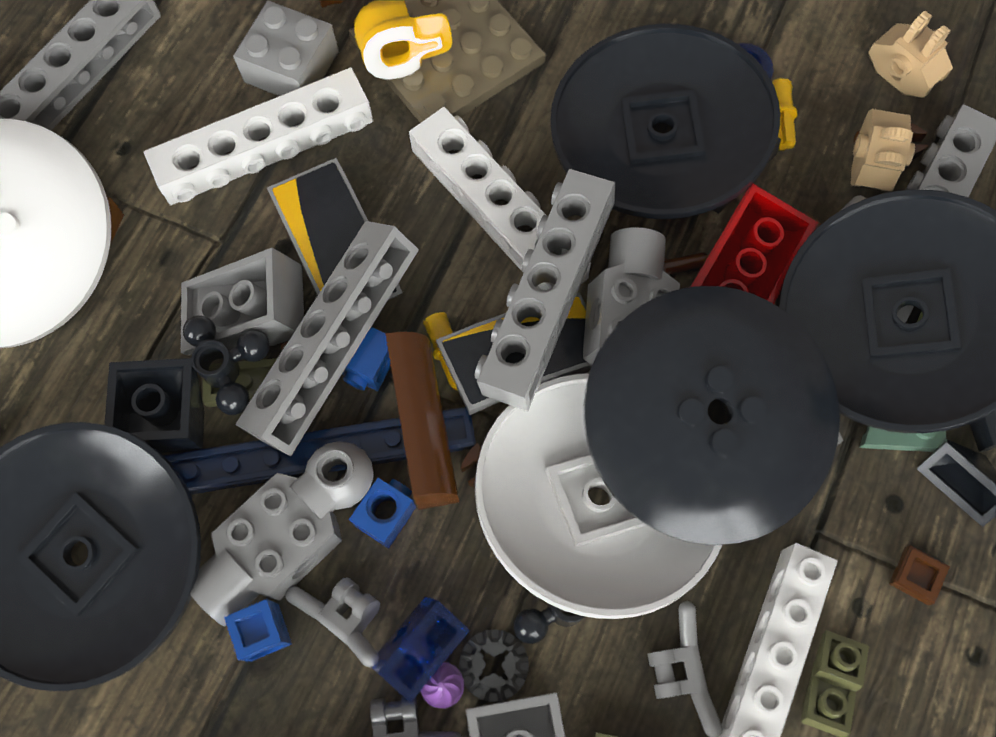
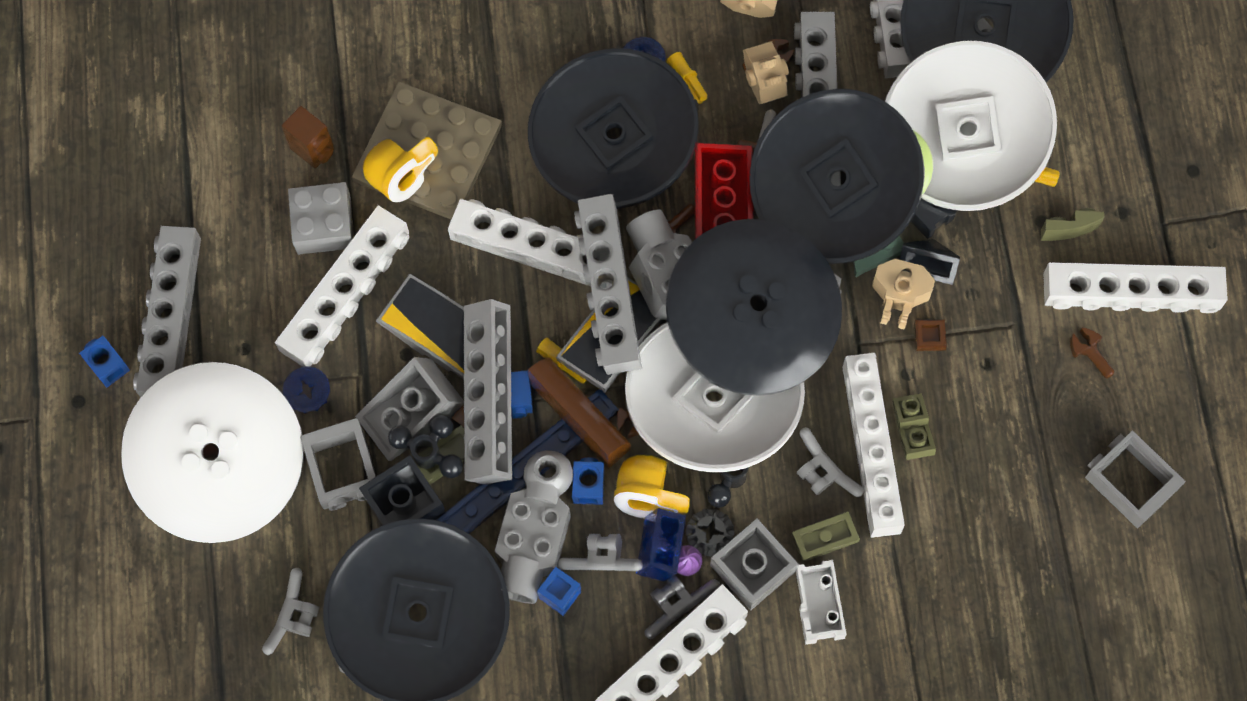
camera: 30 degrees left, 0 degrees up
none -> clear blue gear [283,367,331,414]
none -> light grey window [300,418,377,510]
none -> yellow piece [614,455,690,519]
none -> tan hinge [872,259,935,330]

